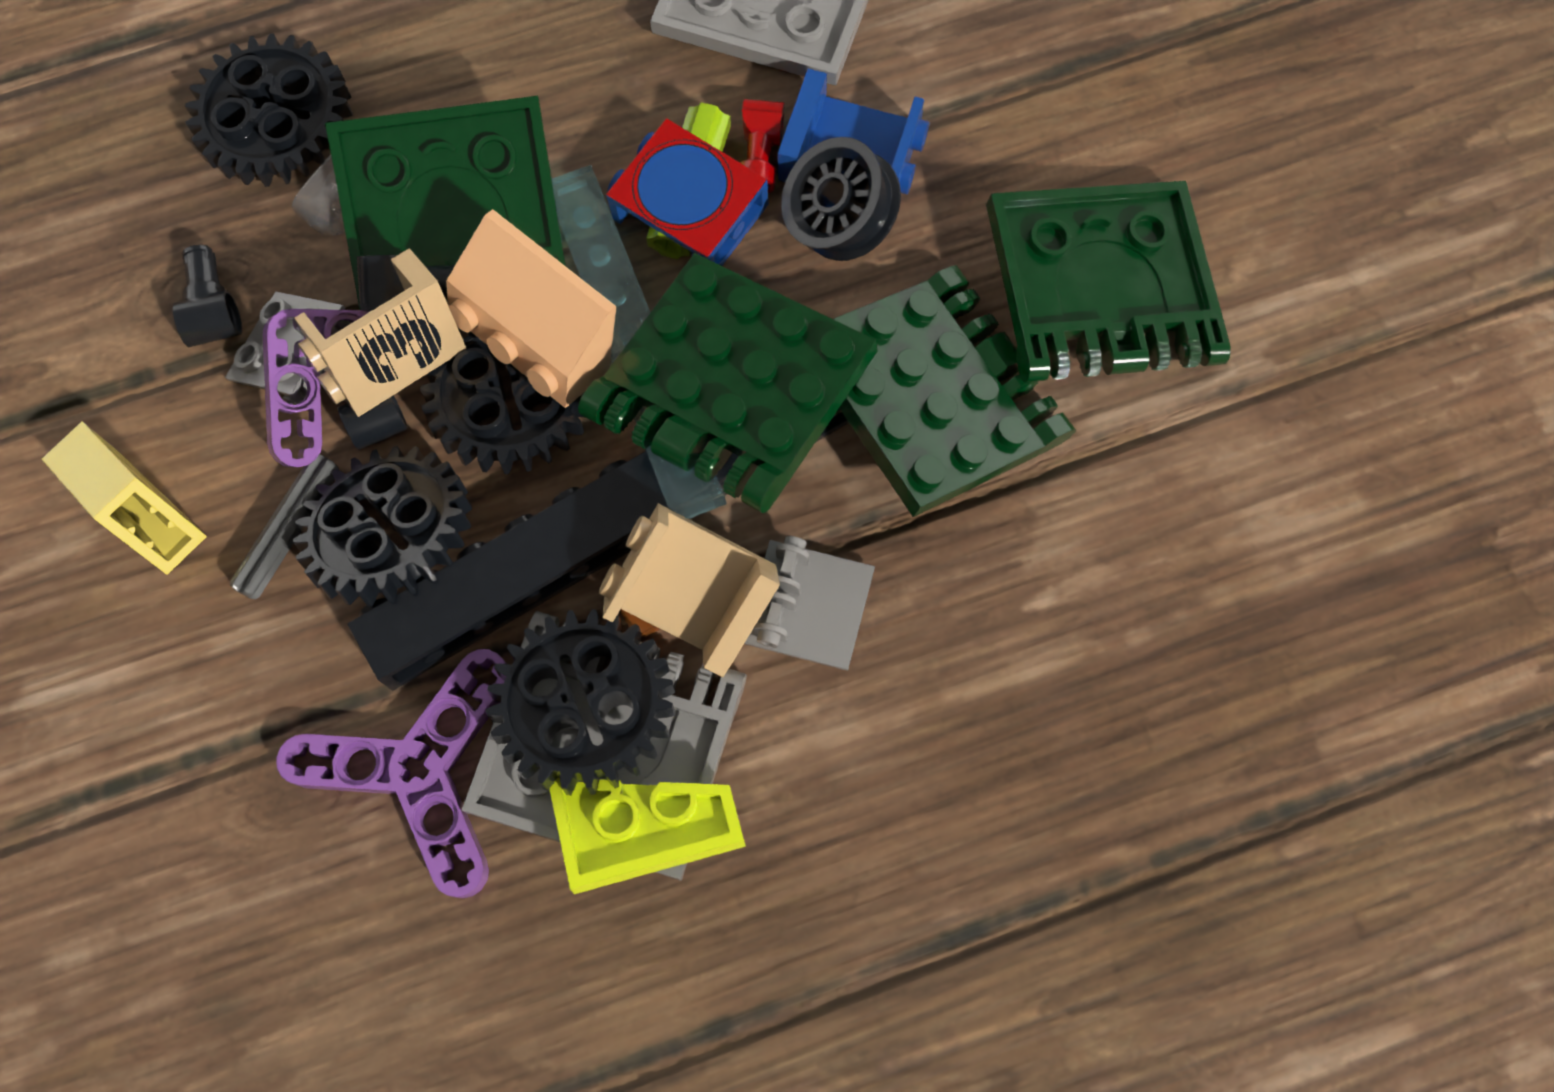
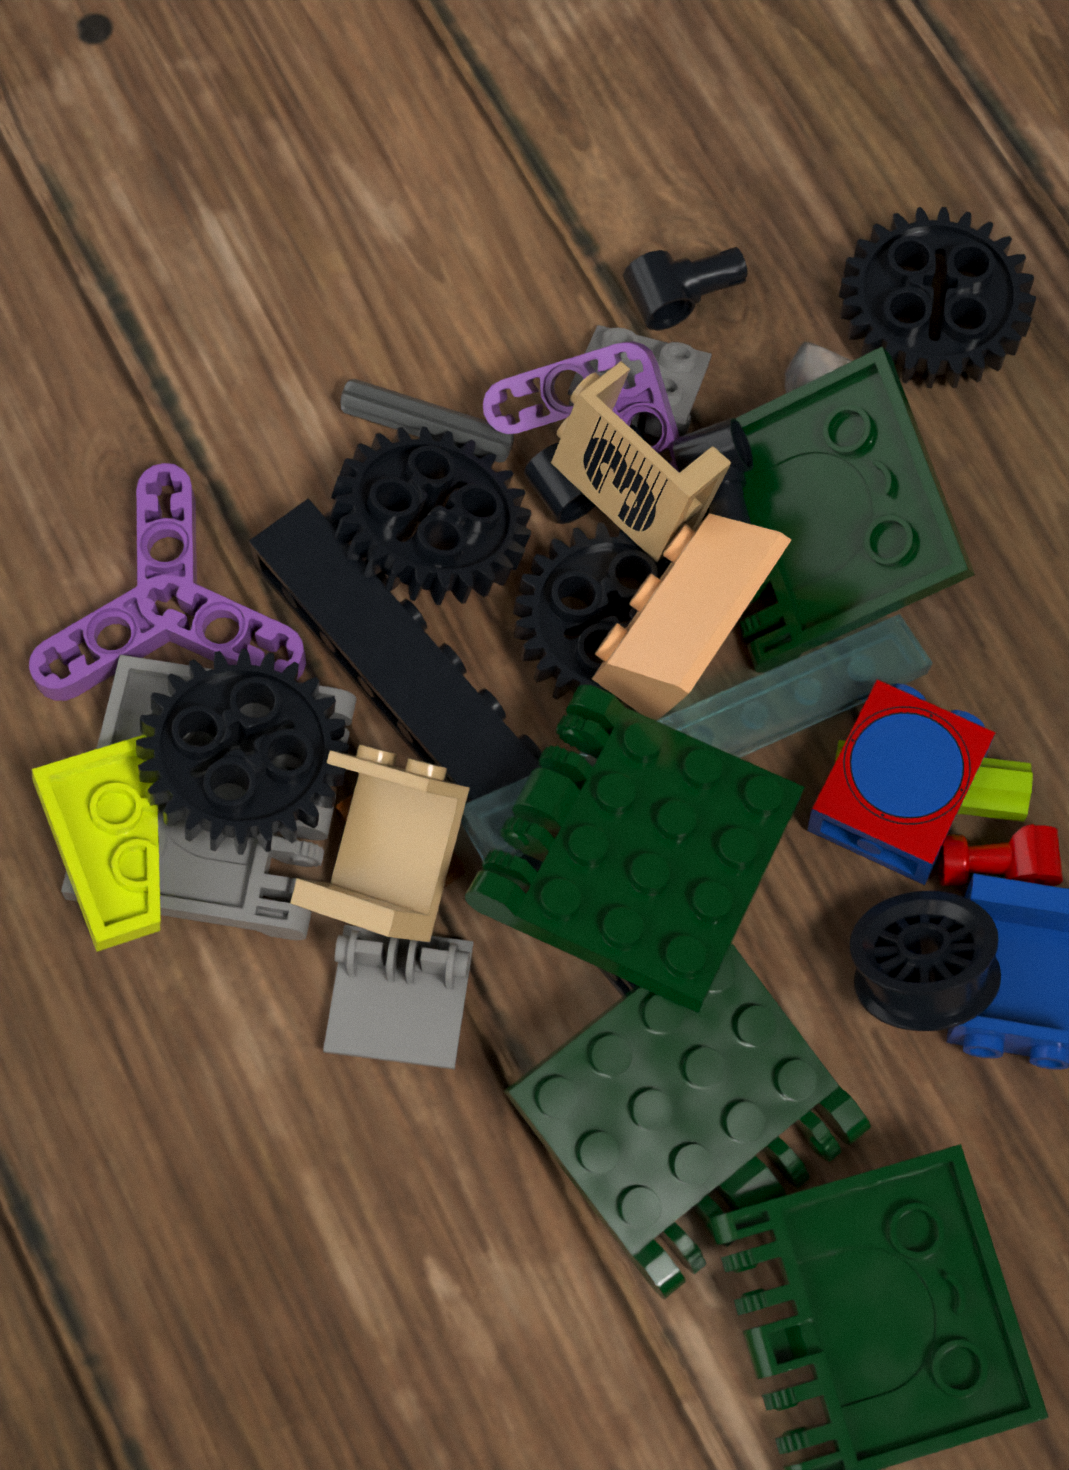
camera: 80 degrees right, 5 degrees down
light yellow slope [42,421,207,575] -> none

